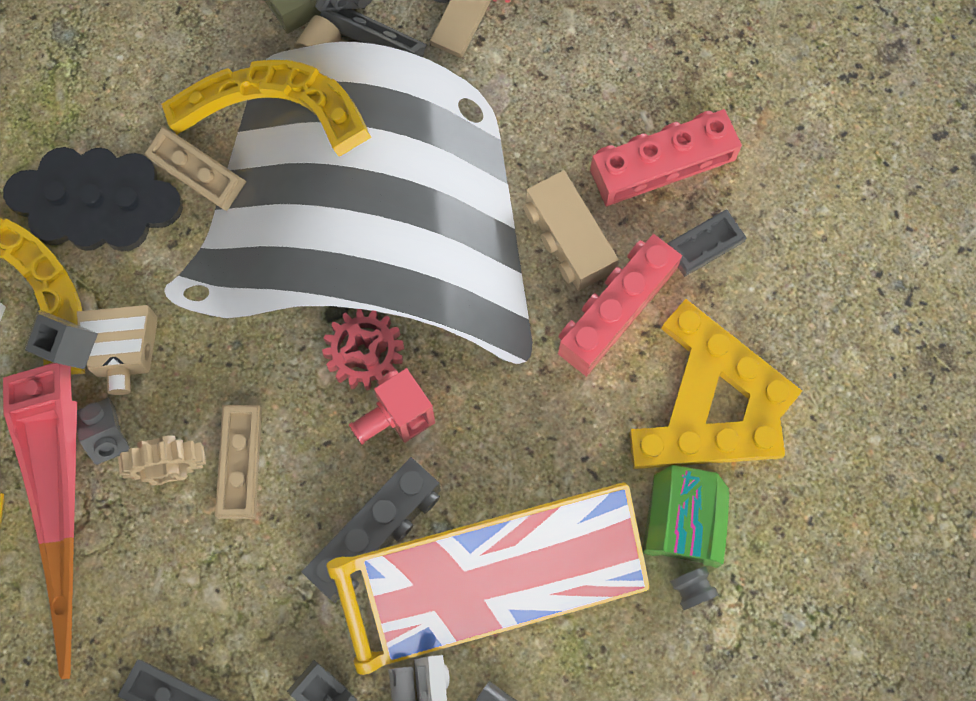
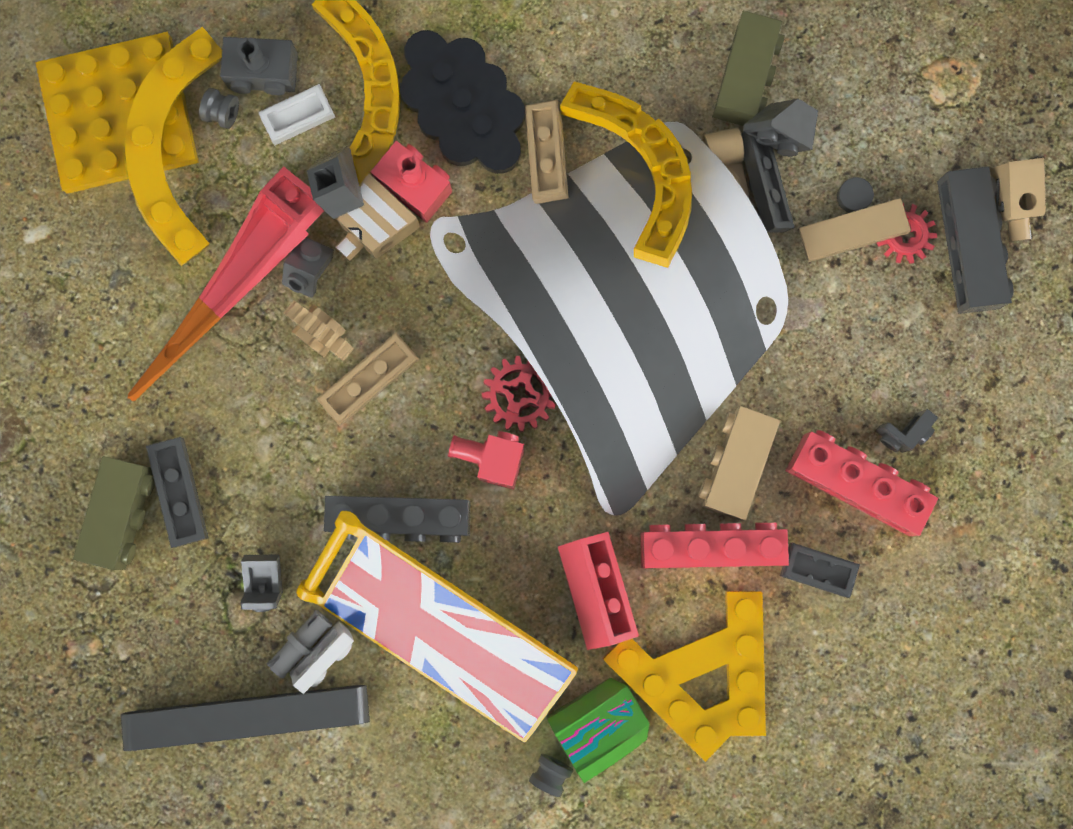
camera: 50 degrees right, 10 degrees up
none -> coral brick [370,141,452,223]
none -> coral brick [558,532,639,650]
none -> dark grey bracket [876,409,938,453]

